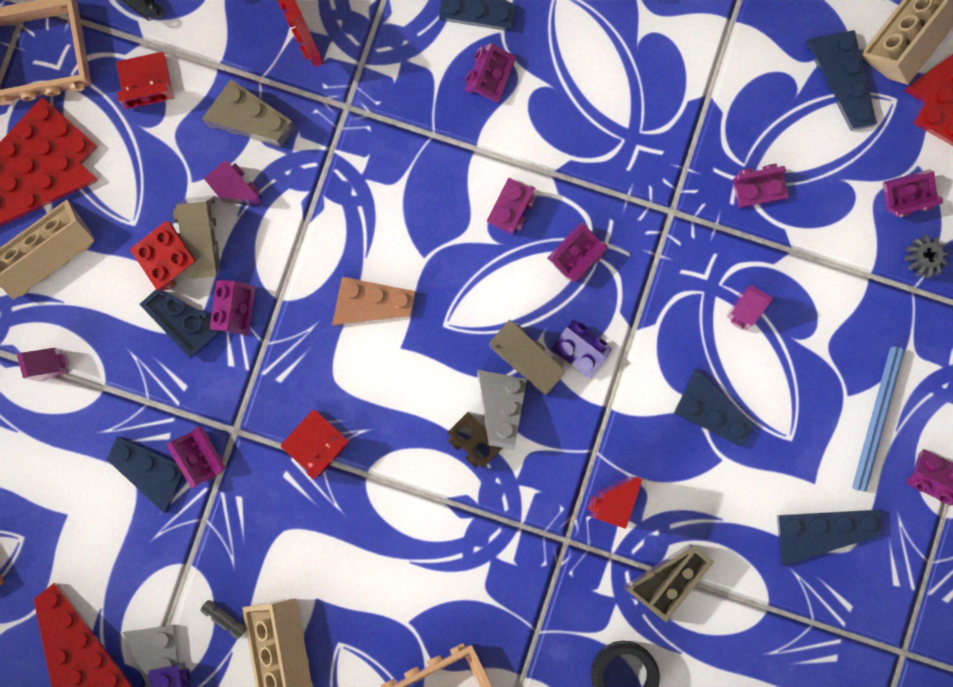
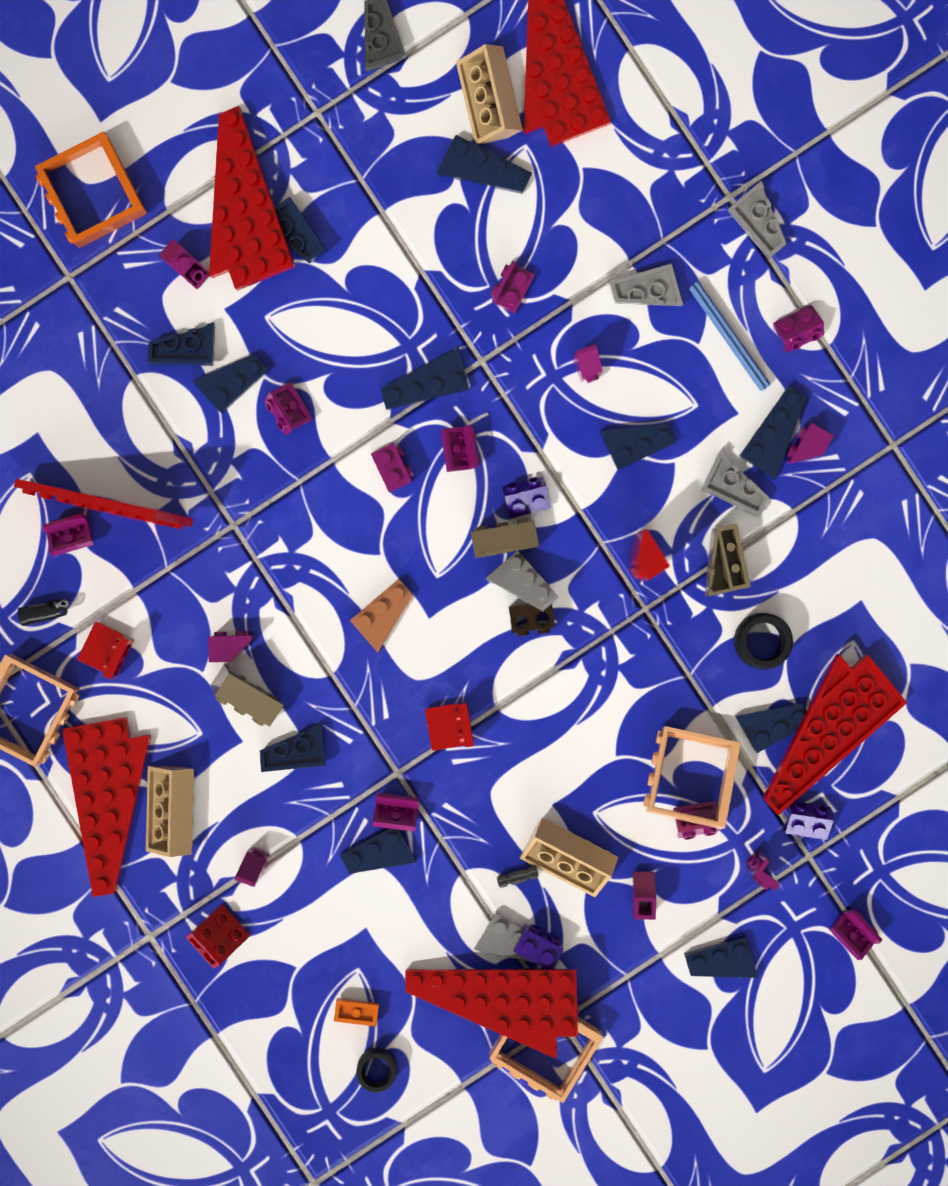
camera: 55 degrees left, 5 degrees up
red bracket [129,221,196,291] -> none
dark tan wedge [202,79,296,148] -> none
magenta bracket [210,280,256,335] -> none
magenta bracket [883,169,943,217] -> none
dark grey gear [904,235,950,278] -> none
none -> dark blue wing [381,347,469,410]
none -> light grey wing [609,264,683,306]
none -> light grey wing [701,451,769,517]
none -> magenta slope [786,423,834,464]

